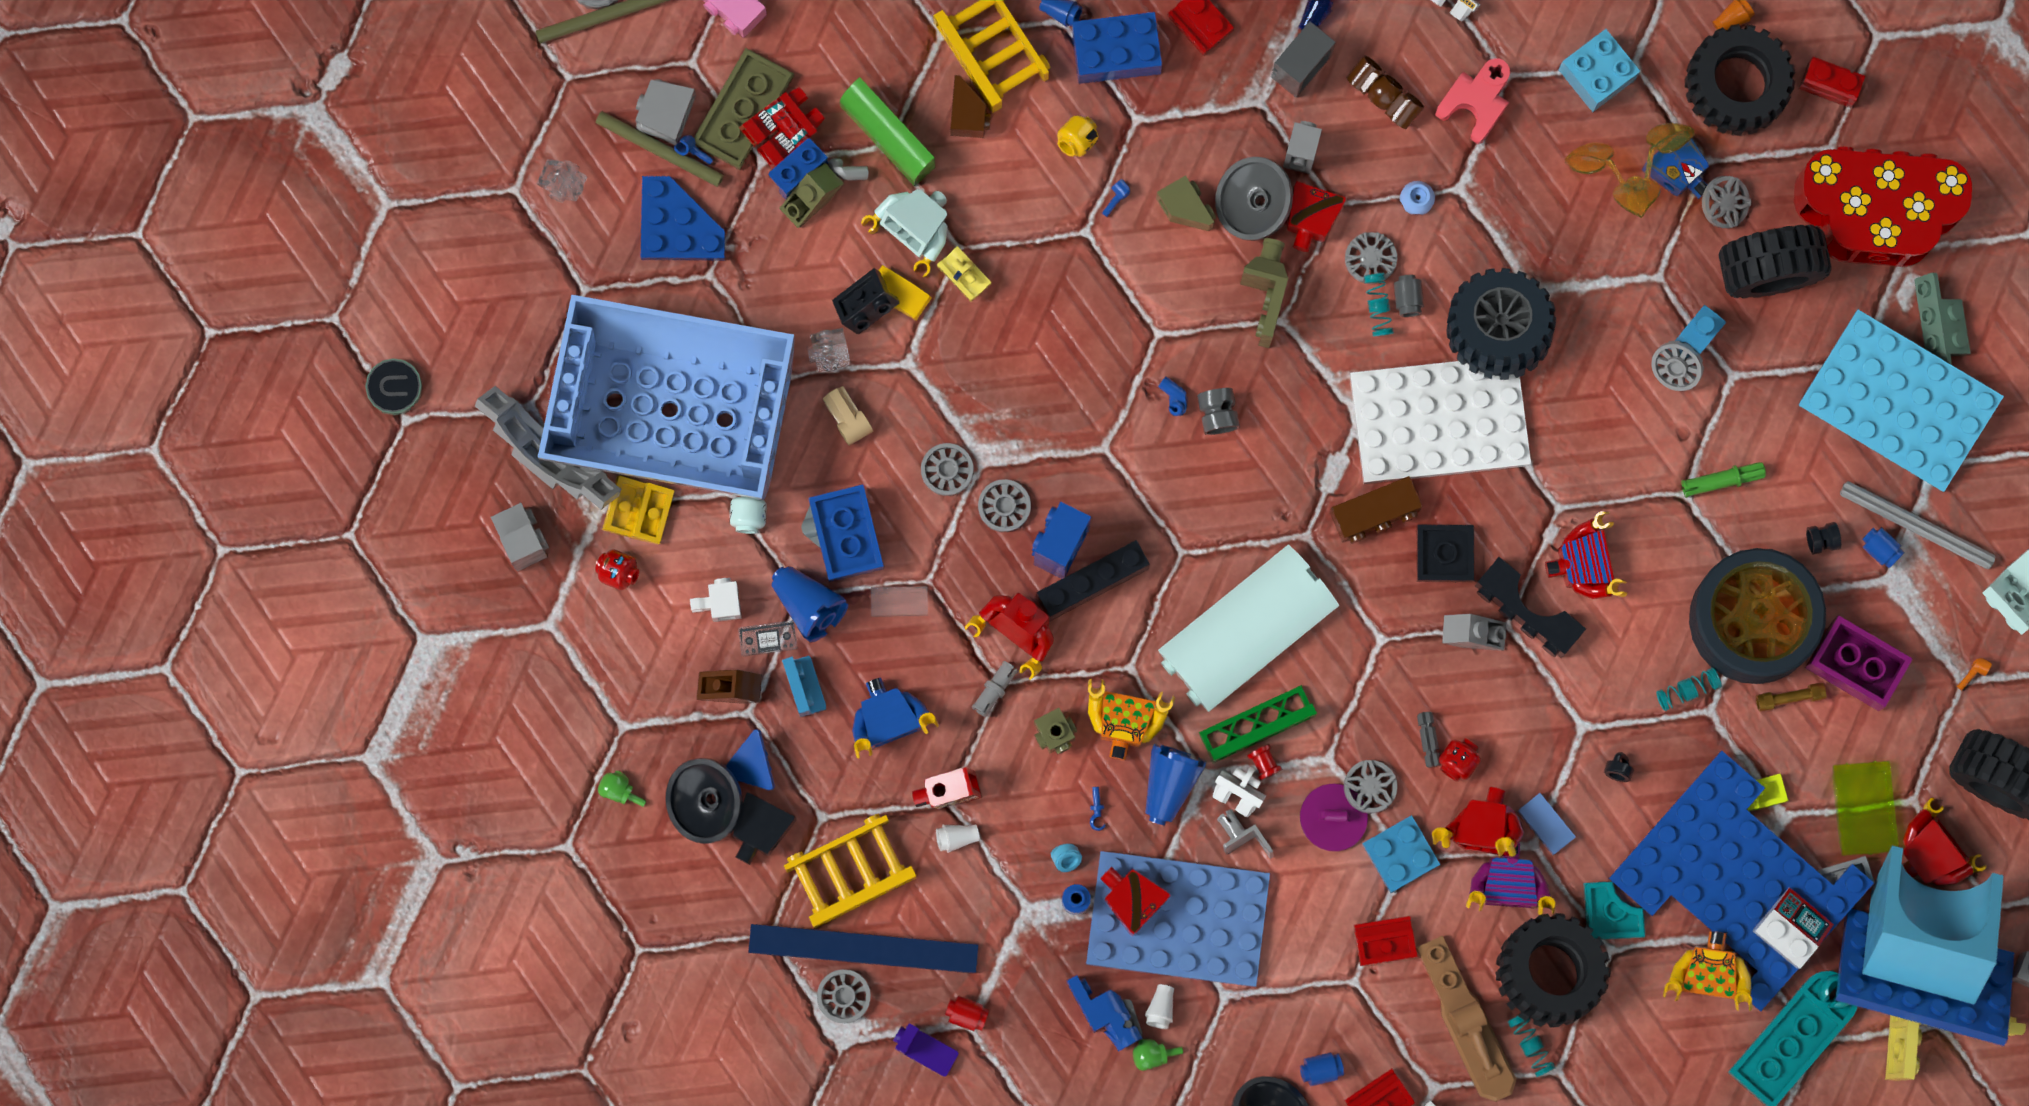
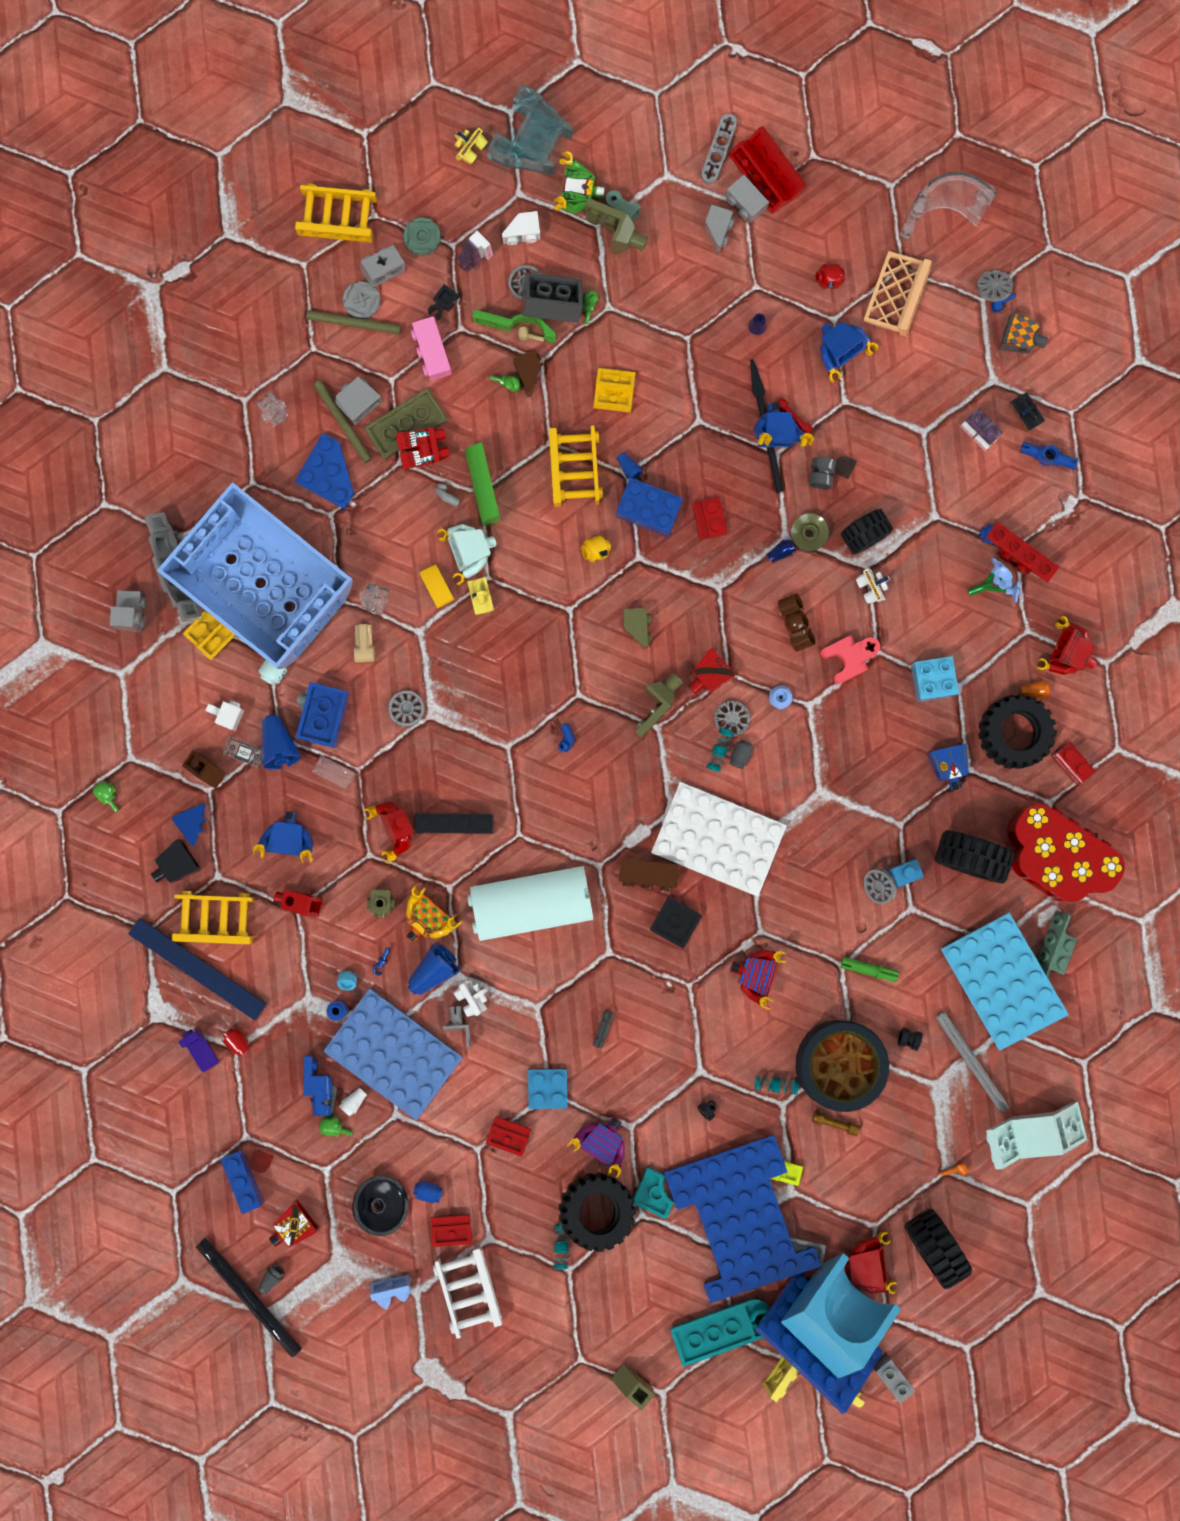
camera: 30 degrees right, 5 degrees up
black tile [365,358,423,415] -> none
red head [595,549,639,590] -> none
black dish [666,758,743,844] -> none
blue hand [674,135,713,165] -> none
blue bracket [769,138,828,200] -> none
olive slope [779,163,844,228] -> none
dark azure bracket [782,656,827,718] -> none
light grey wheel [817,969,871,1023] -> none
black bracket [832,268,900,334] -> none
white cone [936,825,979,853] -> none
reddish brown slope [950,75,991,138] -> none
light grey pin [971,661,1018,717] -> none
light grey wheel [978,479,1031,532] -> none
blue brick [1032,502,1091,579] -> none
red torso [1100,867,1171,937] -> none
blue hand [1102,179,1130,217] -> none
dark grey wheel [1197,388,1240,435] -> none
green fence [1199,686,1317,764] -> none
dark grey dish [1215,157,1293,241] -> none
red bush [1247,744,1282,781] -> none
dark grey piece [1271,22,1336,98] -> none
light grey brick [1283,121,1322,174] -> none
magenta shield [1300,784,1368,851] -> none
light grey wheel [1344,760,1397,814] -> none
medium nougat piece [1416,936,1517,1102] -> none
red torso [1432,787,1524,857] -> none
red head [1439,738,1481,782] -> none
light grey slope [1442,614,1506,651] -> none
black wheel [1446,268,1556,380] -> none
black arch [1475,557,1586,658] -> none
medium blue tile [1517,793,1576,855] -> none
clear yellow plant [1564,123,1695,218] -> none
torso [1663,931,1753,1011] -> none
light grey wheel [1702,176,1751,228] -> none
slope [1752,887,1834,969] -> none
magenta brick [1805,616,1913,711] -> none
clear neon green piece [1832,761,1899,856] -> none
blue brick [1862,527,1905,568] -> none

